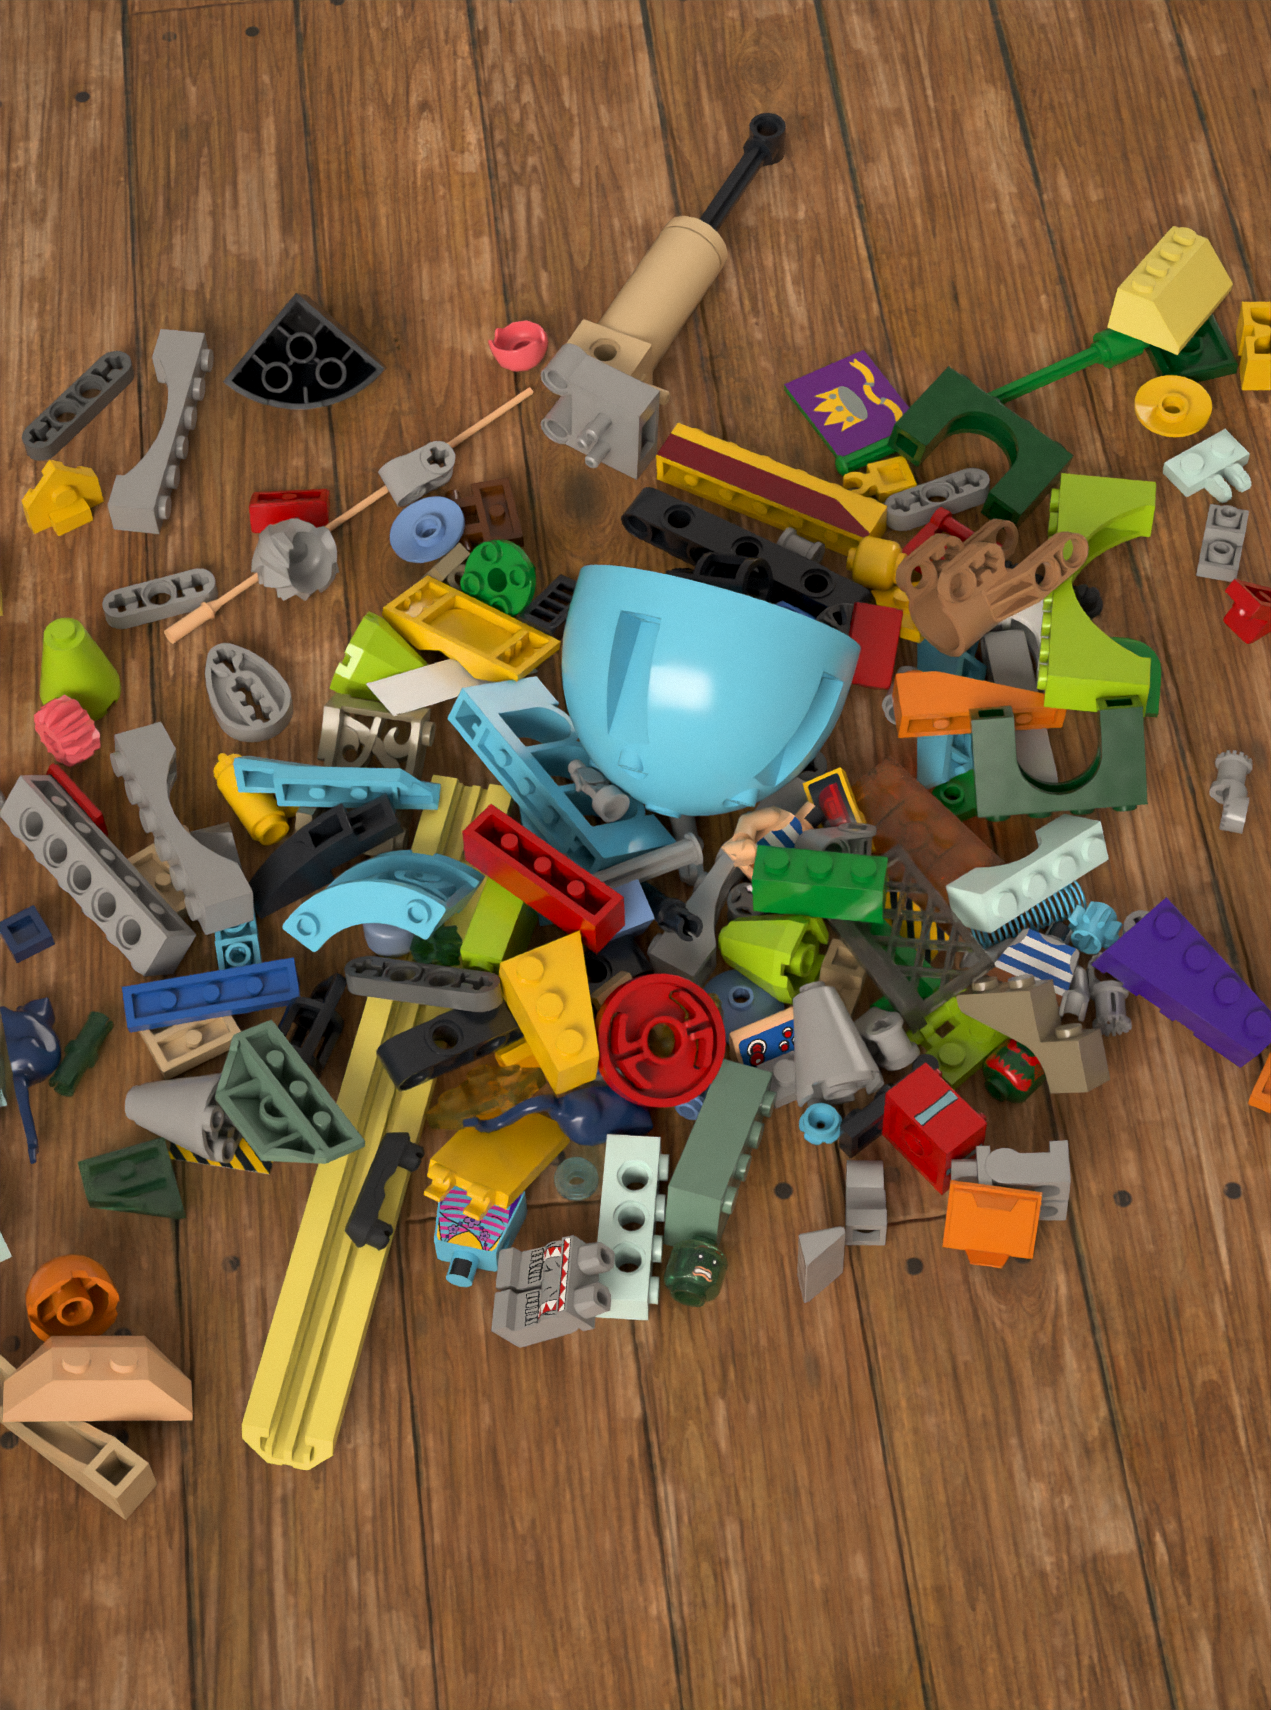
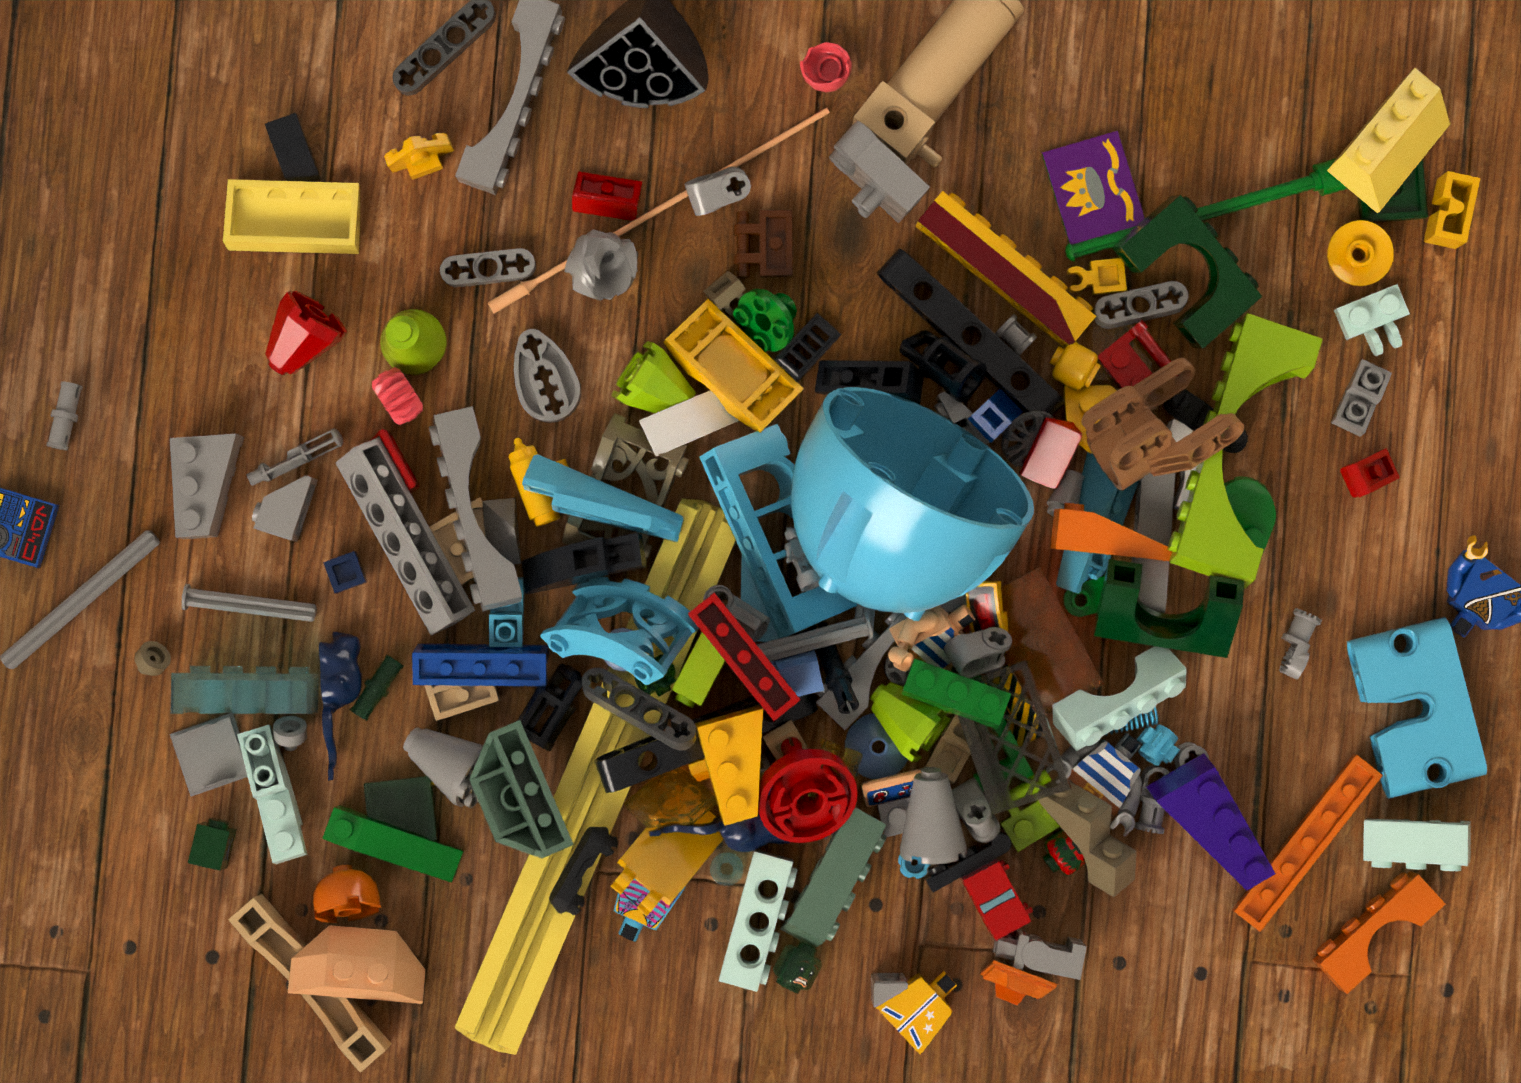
camera: 10 degrees right, 30 degrees up
medium blue dish [390,496,465,563] -> none
light grey hips [491,1235,615,1348] -> none
light grey leg [845,1160,887,1245] -> none
none -> green slope [322,805,464,883]
none -> yellow torso [876,971,957,1054]

